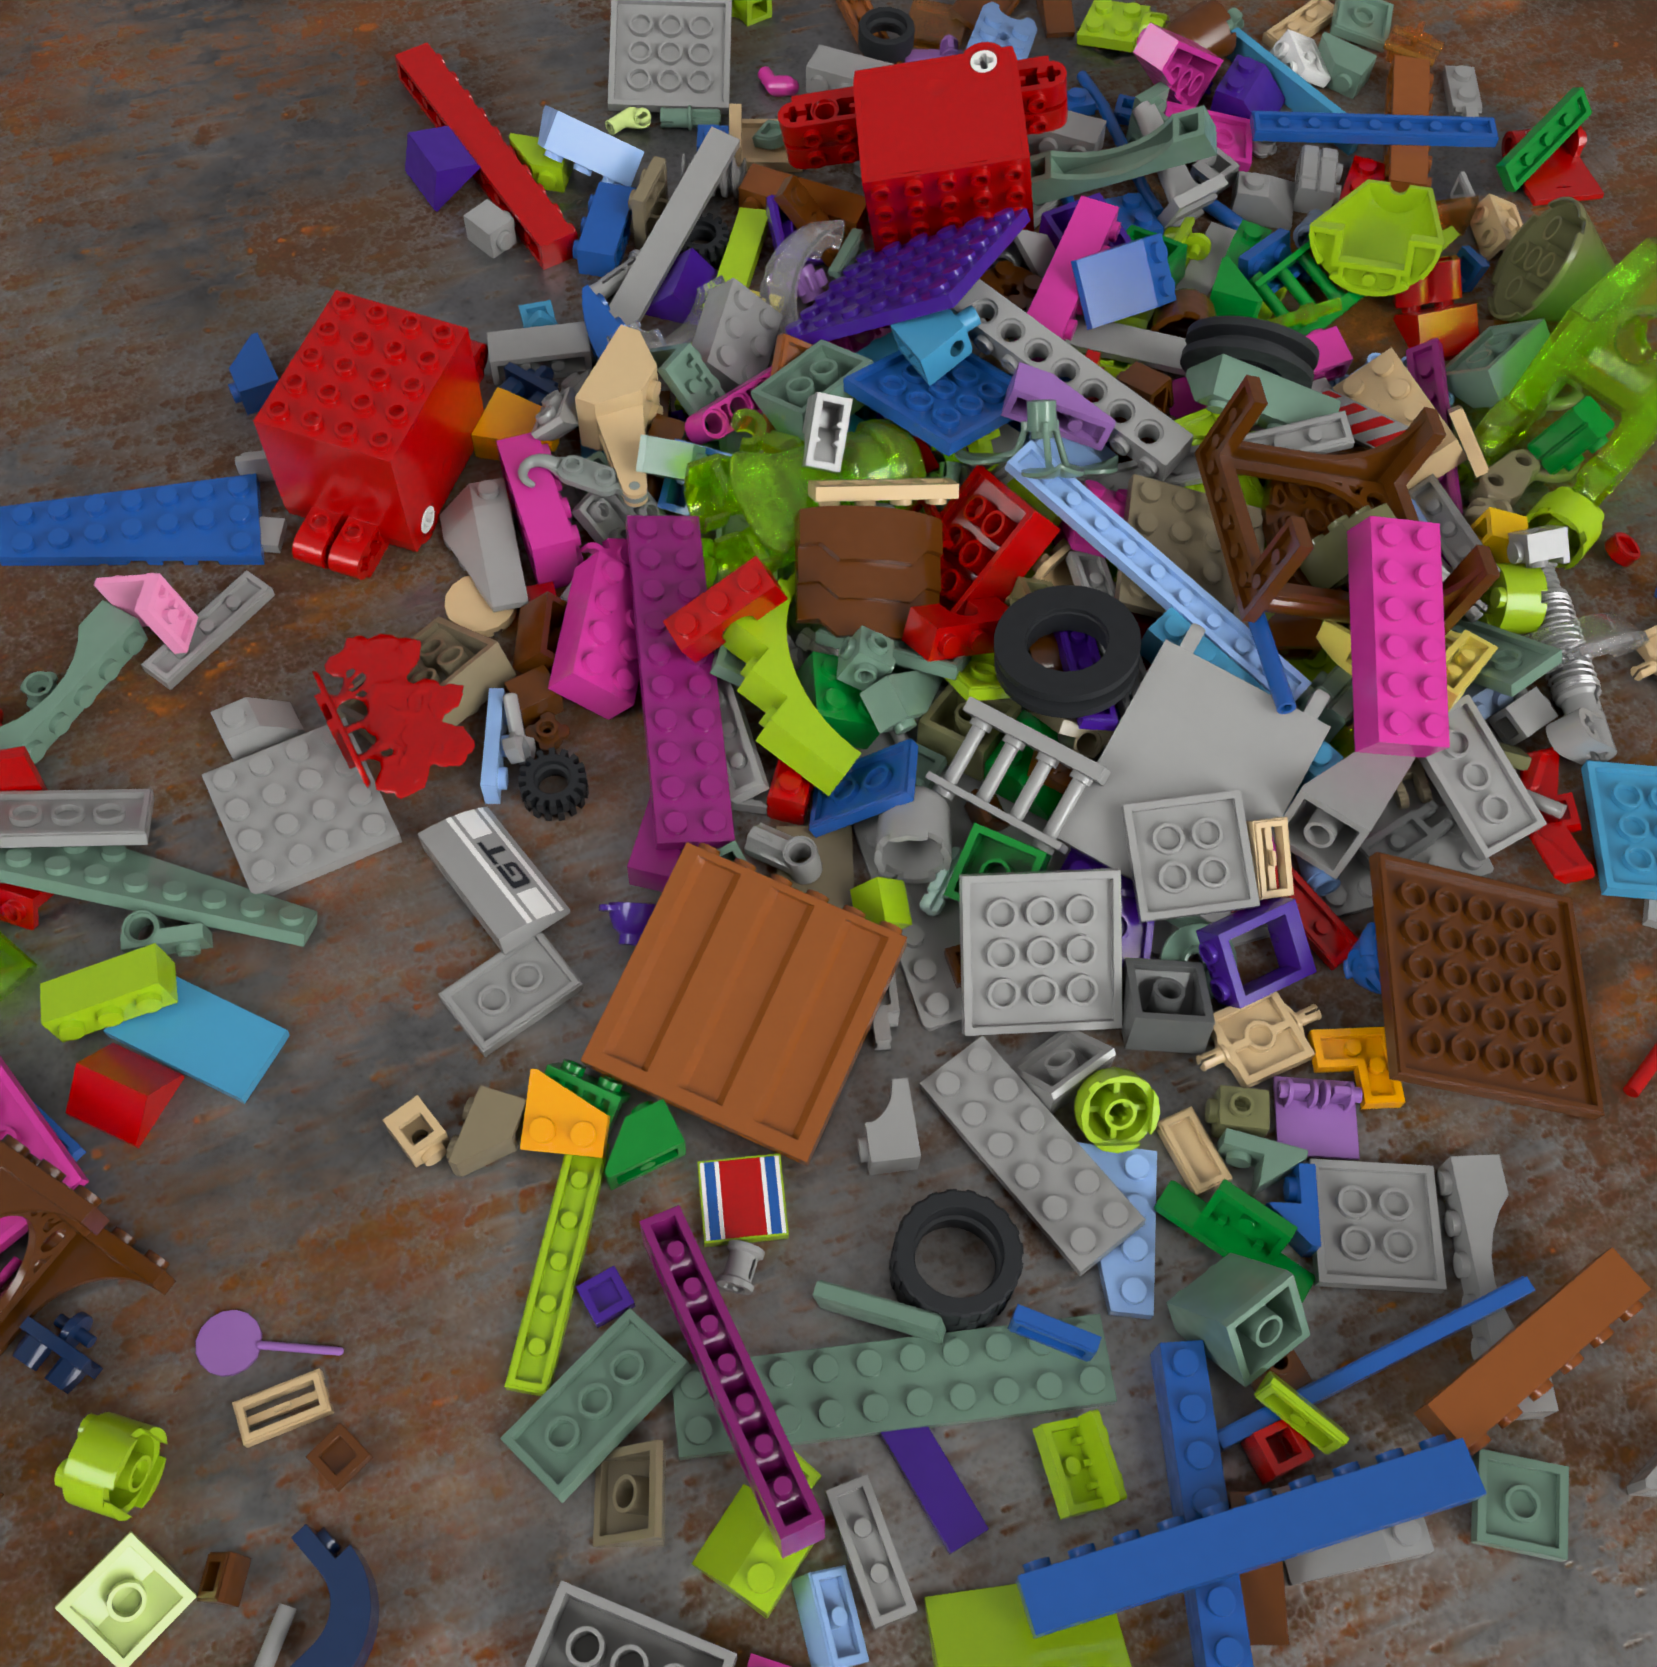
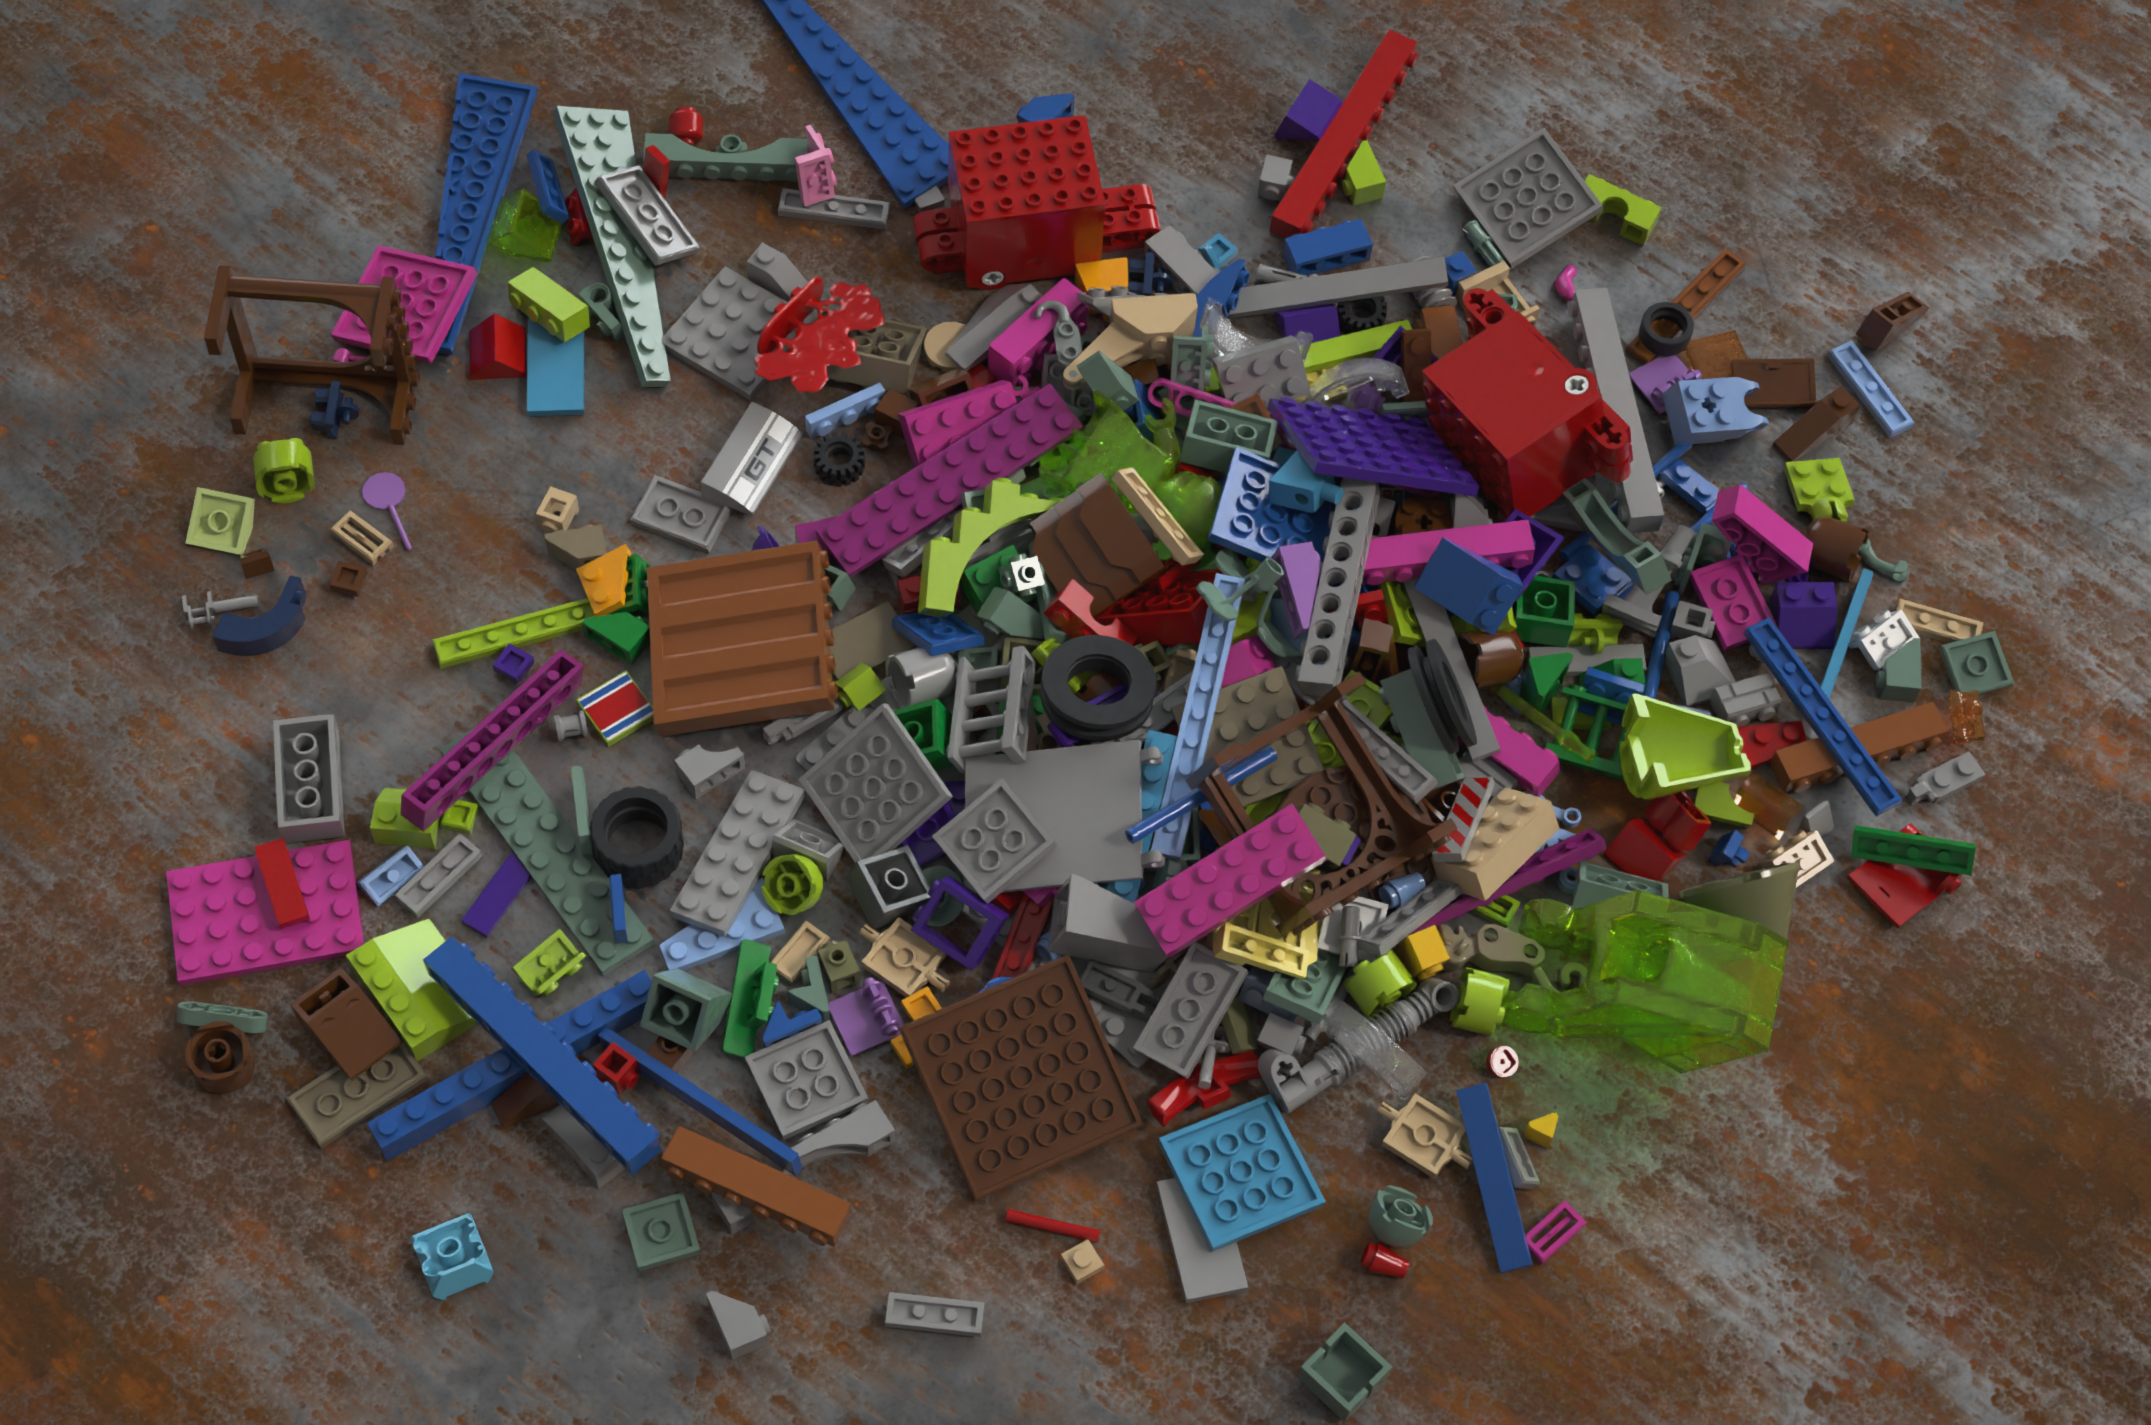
camera: 60 degrees right, 0 degrees up
sand green plate [500,1308,692,1503] -> none
light grey bar [502,693,536,765] -> none
light blue slope [538,105,644,187] -> none
dark tan slope [593,1440,666,1548] -> none
yellowish green arm [605,107,651,135] -> none
dark tan plate [628,156,669,249] -> none
red arch [663,555,788,663] -> none
light grey piece [744,822,822,885] -> none
light grey arch [802,392,853,473] -> none
tan tile [1246,817,1294,900] -> none
lime slope [1254,1371,1350,1455] -> none
tan tile [1448,405,1489,478] -> none
brick [1507,525,1570,568] -> none
green brick [1527,396,1615,475] -> none

